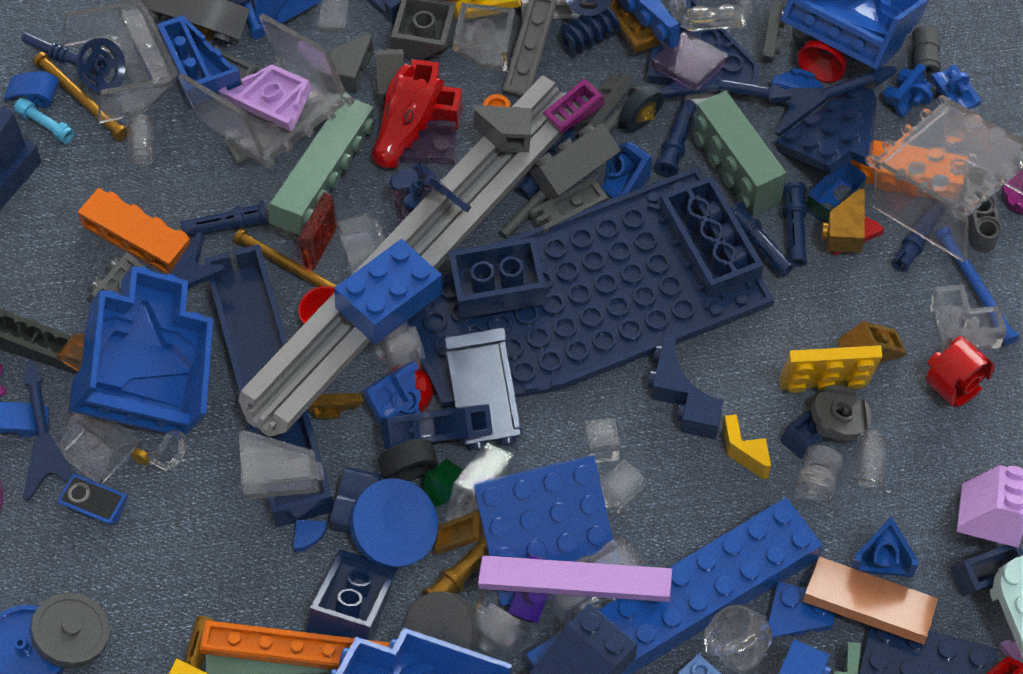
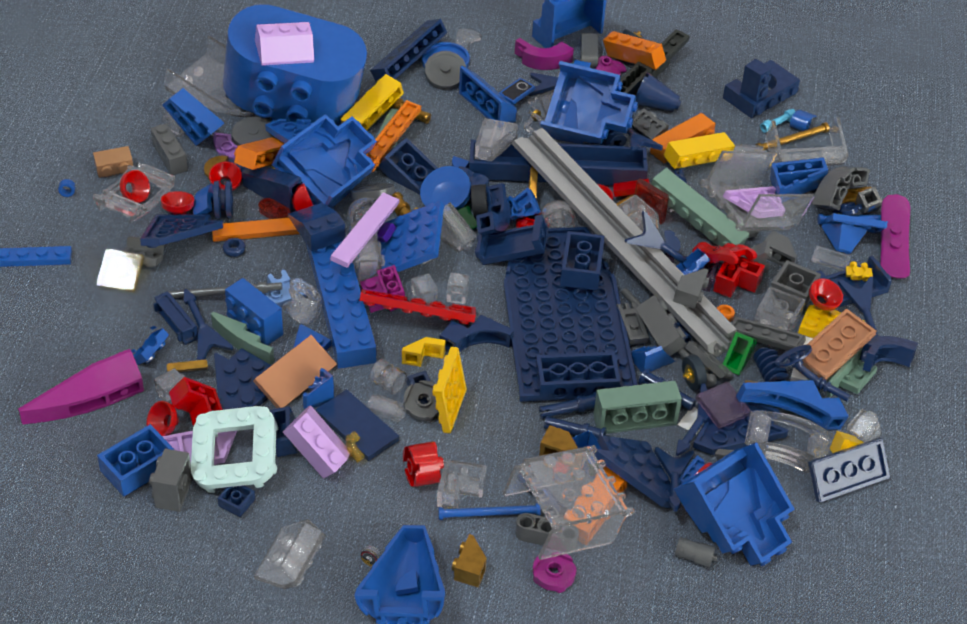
camera: 105 degrees right, 15 degrees down
dark blue dish [21,32,126,93] -> none
blue brick [334,238,442,345] -> none
magenta slope [543,78,605,133] -> none
pearl gold slope [837,321,908,364] -> none
blue hips [883,64,933,118] -> none
blue hips [931,64,982,118] -> none
none -> dark blue tile [316,389,399,461]
none -> clear yellow arm [345,431,365,463]
none -> red wing [359,289,476,324]
none -> magenta brick [360,265,405,313]
none -> blue slope [459,66,517,129]
none -> red tile [613,179,650,197]
none -> dark blue cone [636,72,682,112]
none -> yellow brick [663,132,735,169]
none -> blue piece [676,247,710,275]
none -> green slope [723,332,758,375]

